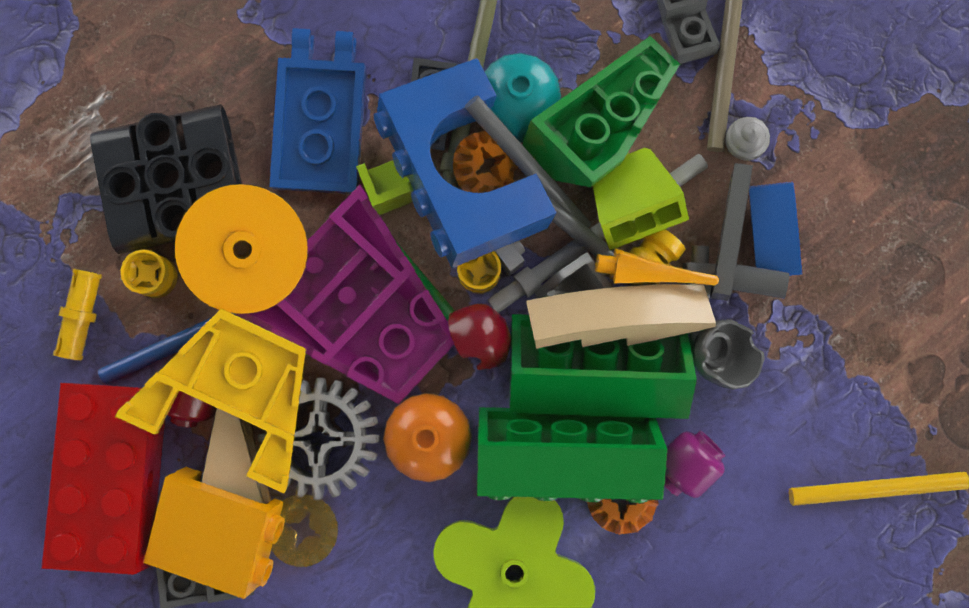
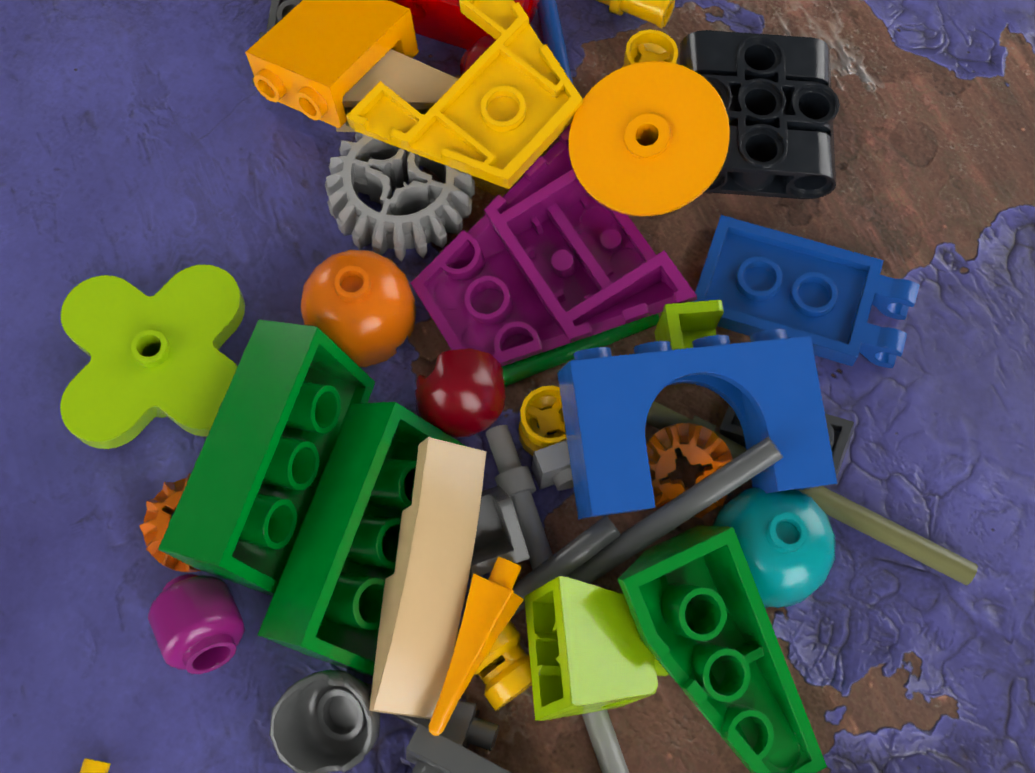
camera: 105 degrees right, 15 degrees down
clear yellow gear [271,494,339,567] -> none

